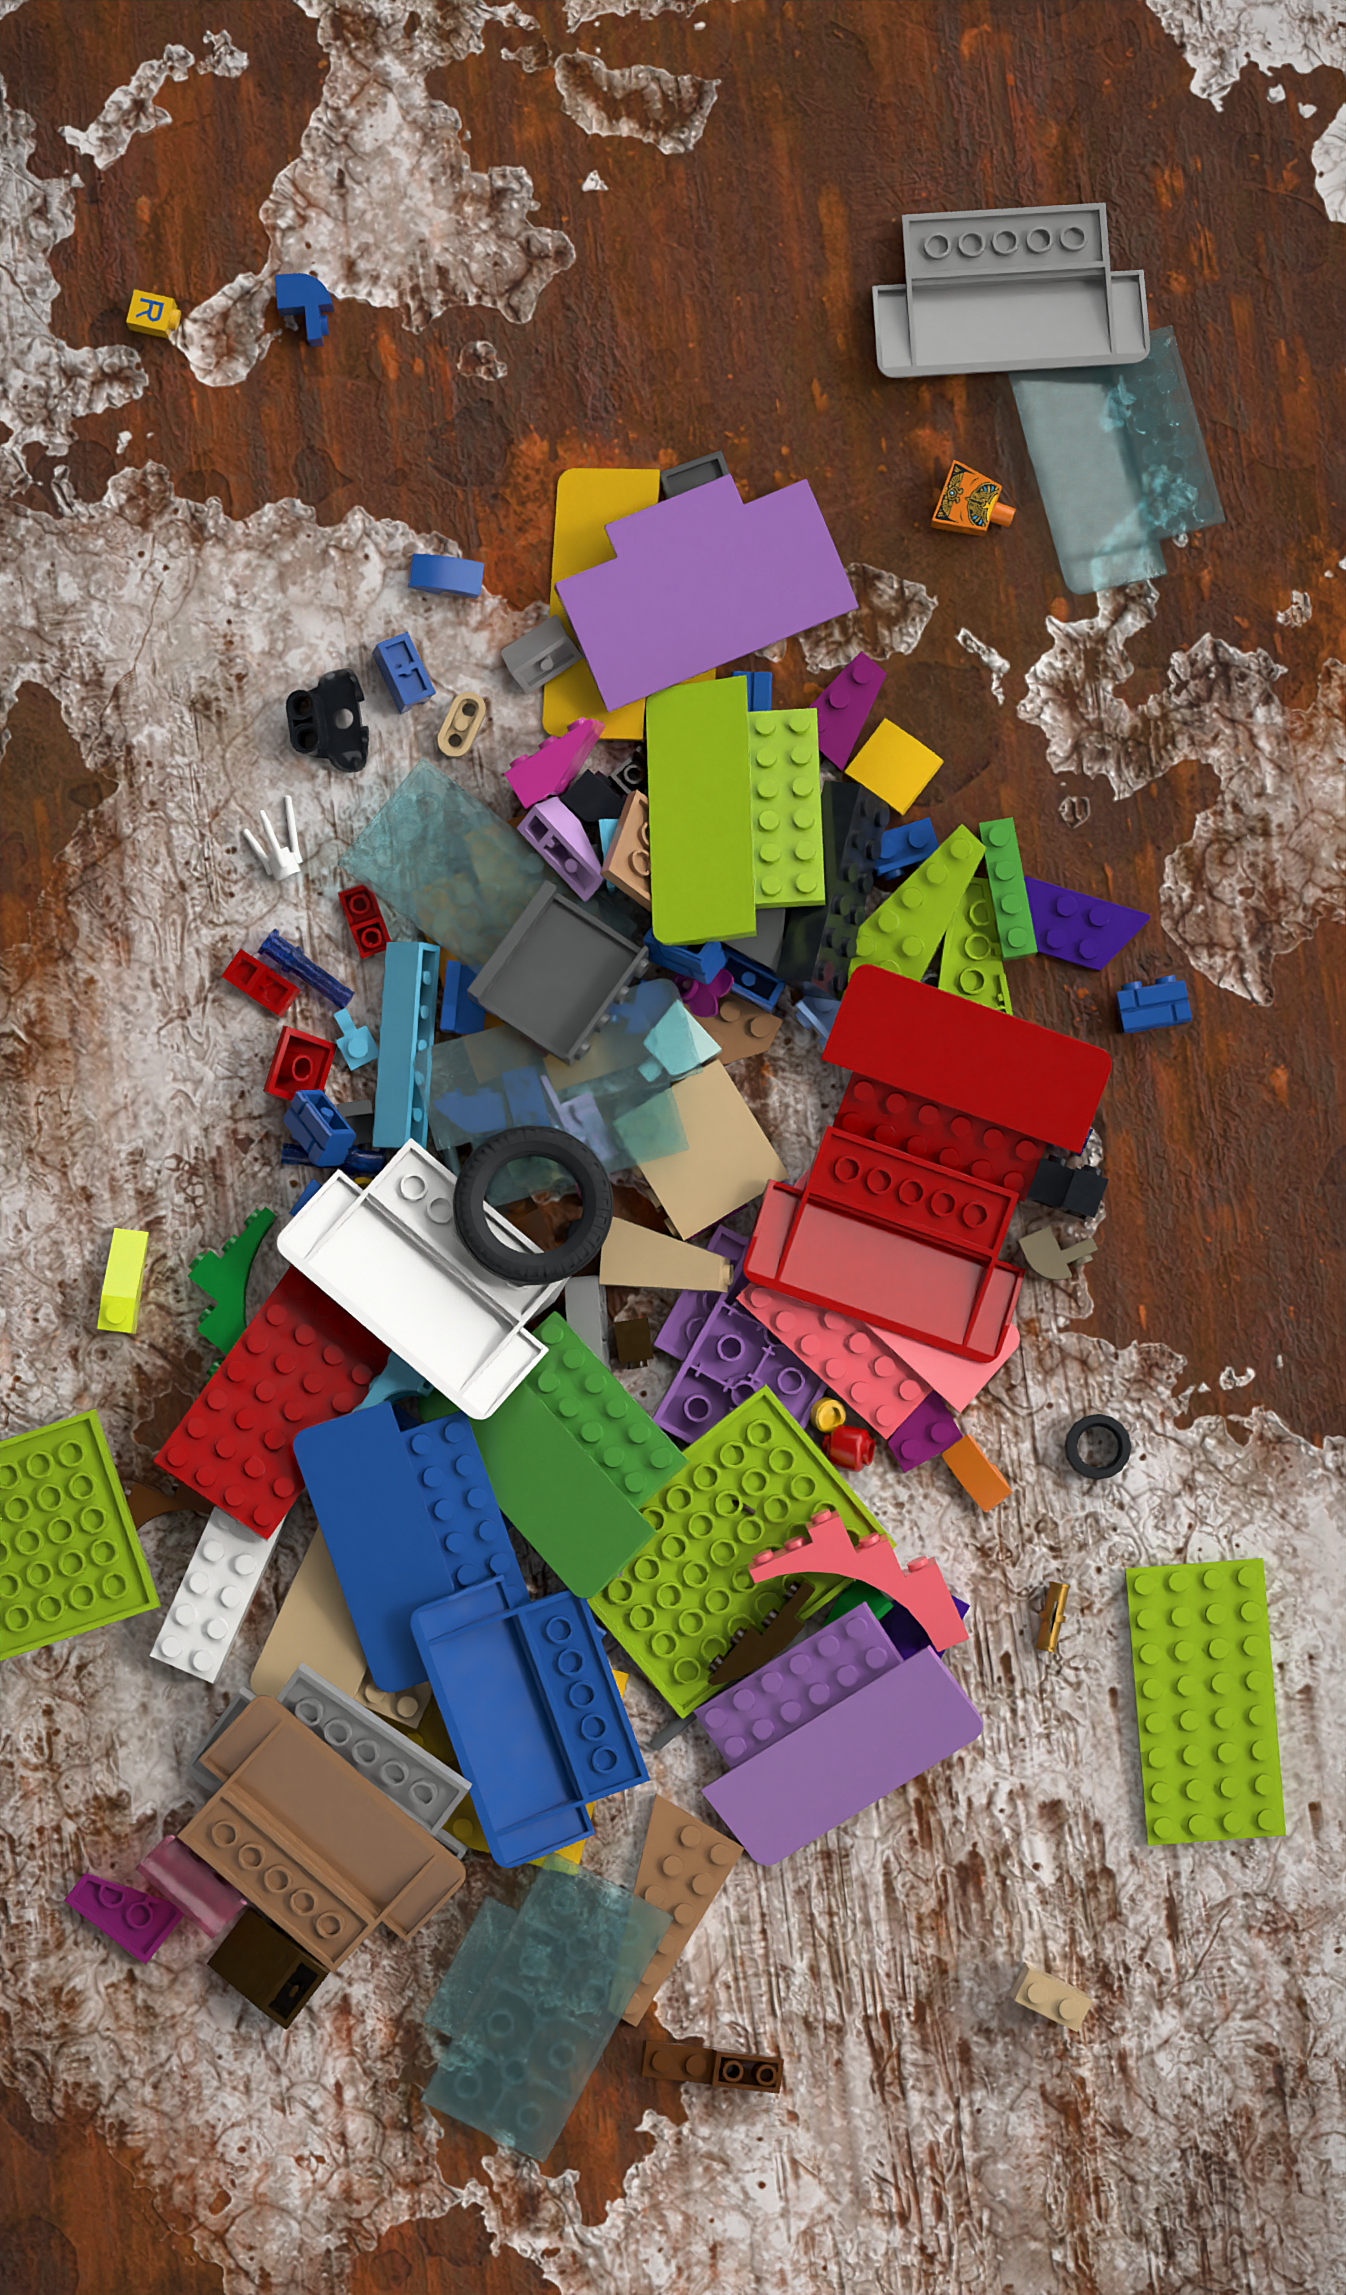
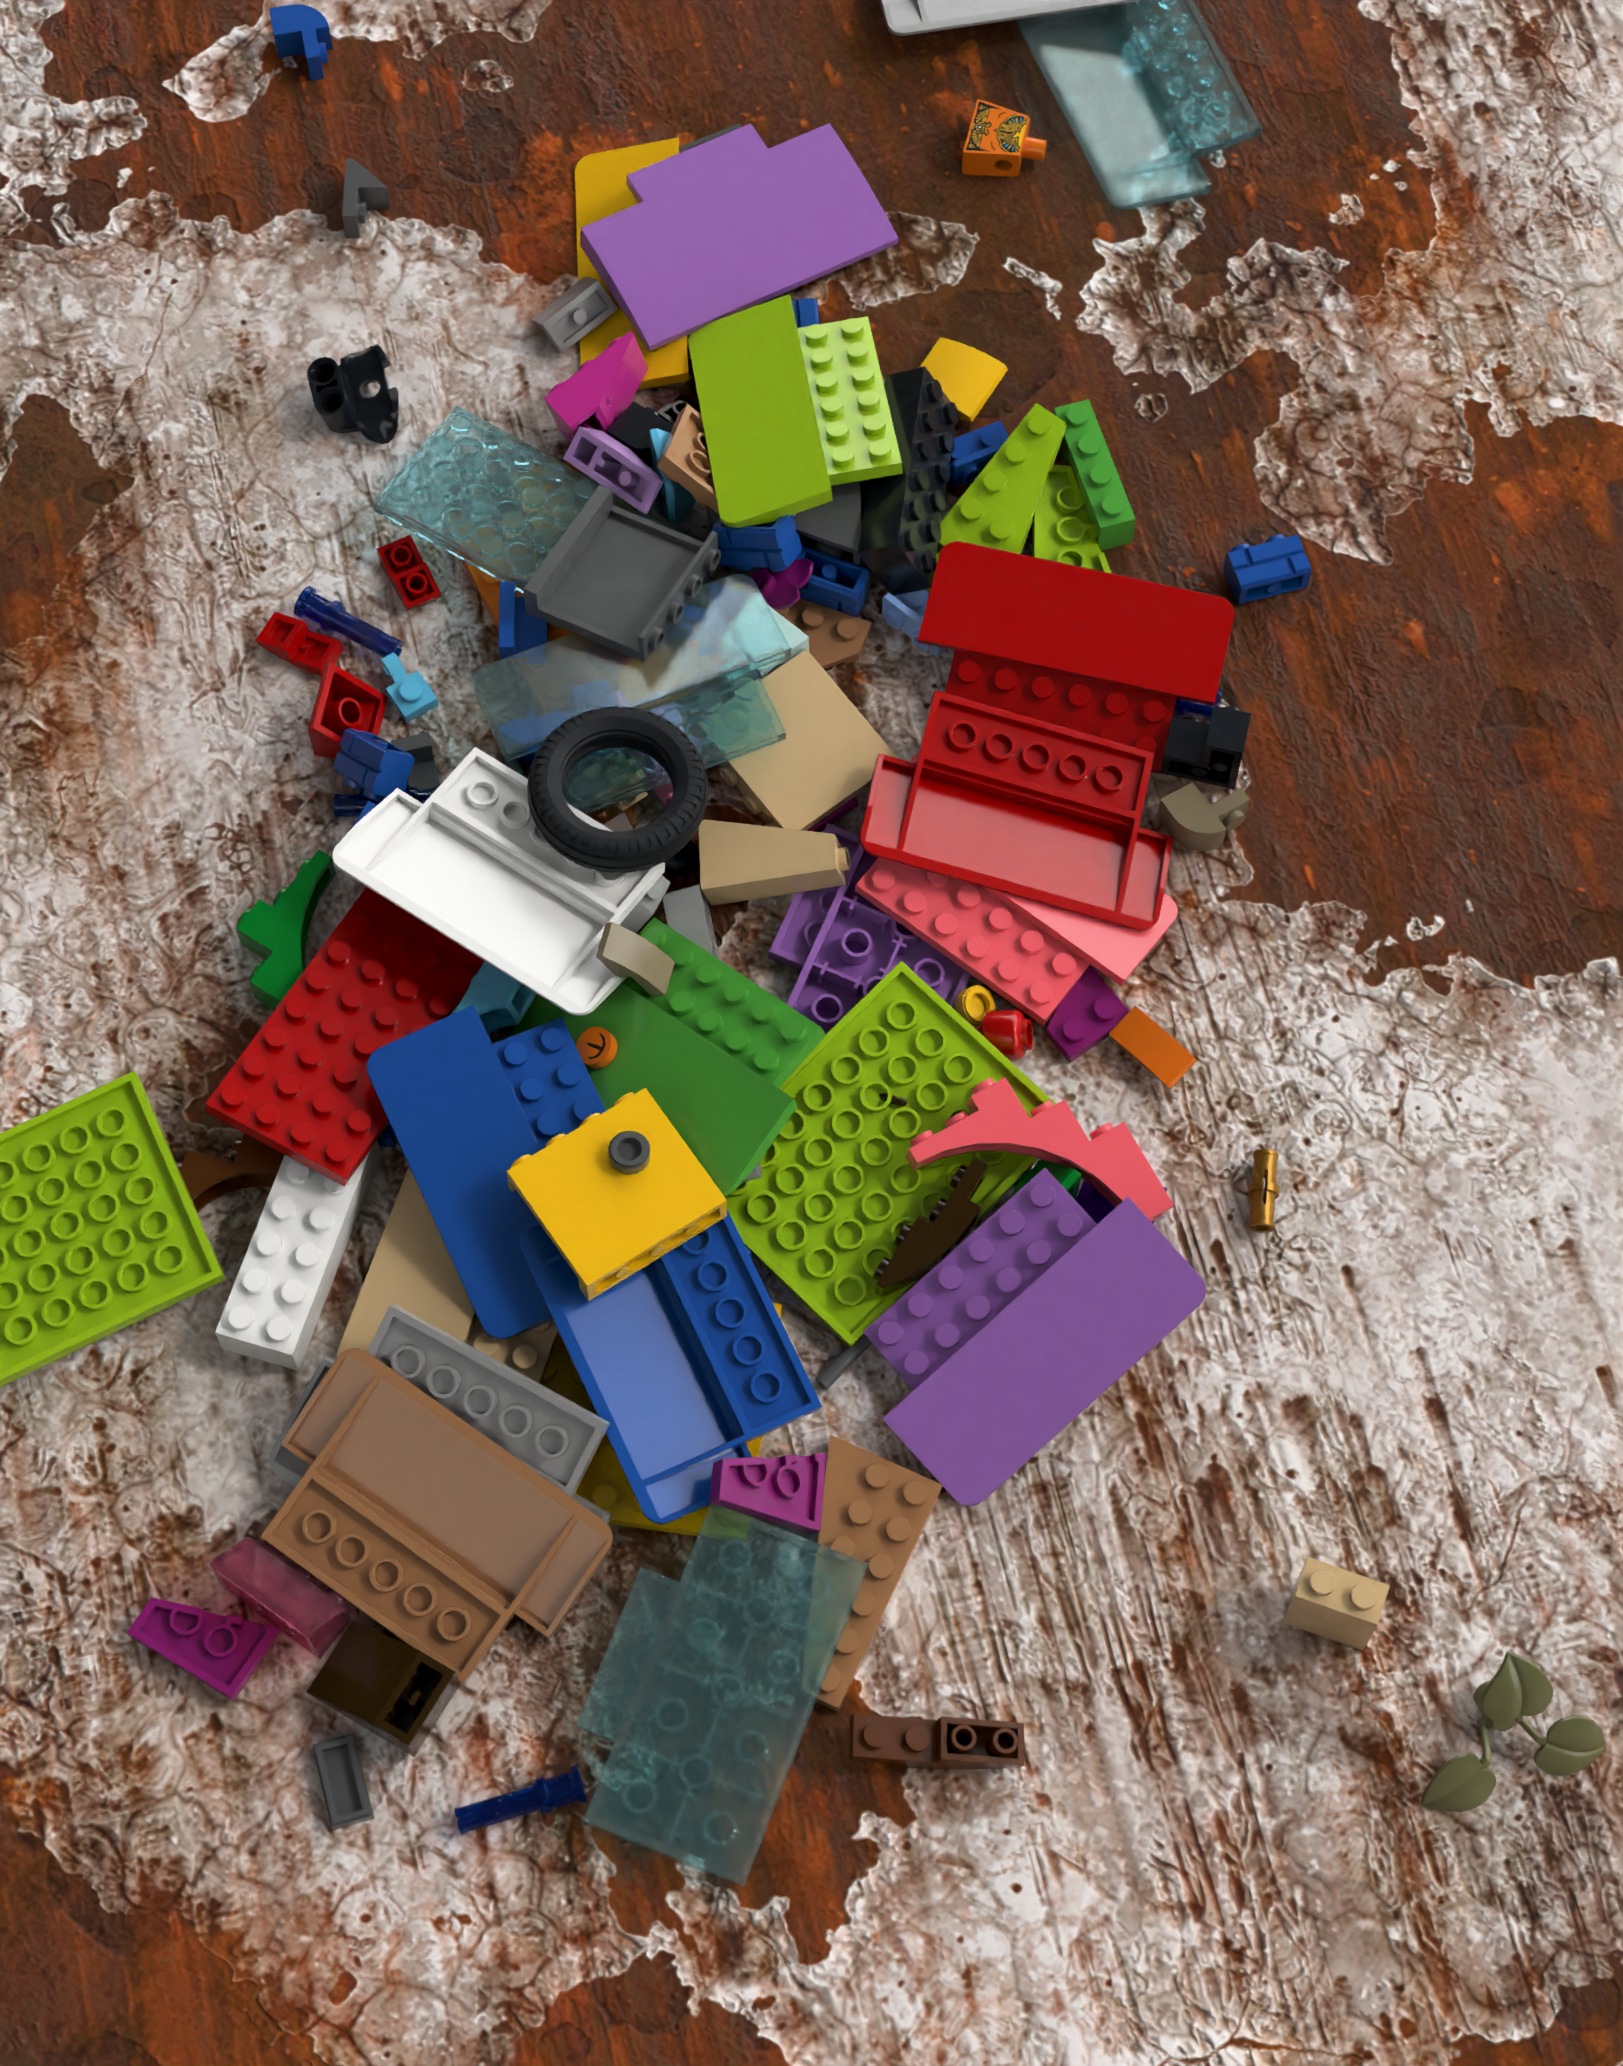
camera: 10 degrees left, 20 degrees down
neon yellow slope [97,1228,149,1334] -> none
yellow brick [126,289,181,339] -> none
white plant [243,795,303,881] -> none
blue hinge [372,631,436,715] -> none
medium azure brick [372,942,440,1150] -> none
blue slope [407,553,484,599] -> none
tan plate [438,692,486,758] -> none
dark brown brick [614,1317,654,1370] -> none
magenta wing [807,651,887,773] -> none
dark purple wing [1024,876,1150,972] -> none
black tyre [1064,1414,1132,1480] -> none
lime plate [1124,1558,1286,1846] -> none
none -> dark grey tile [312,1733,375,1830]
none -> dark grey slope [342,158,390,238]
none -> clear blue pin [454,1765,588,1835]
none -> yellow panel [507,1088,727,1302]
none -> orange tile [576,1027,618,1069]
none -> dark tan slope [596,922,675,997]
none -> dark grey tile [609,1131,650,1174]
none -> magenta wing [709,1453,826,1535]
none -> olive plant [1421,1651,1606,1812]

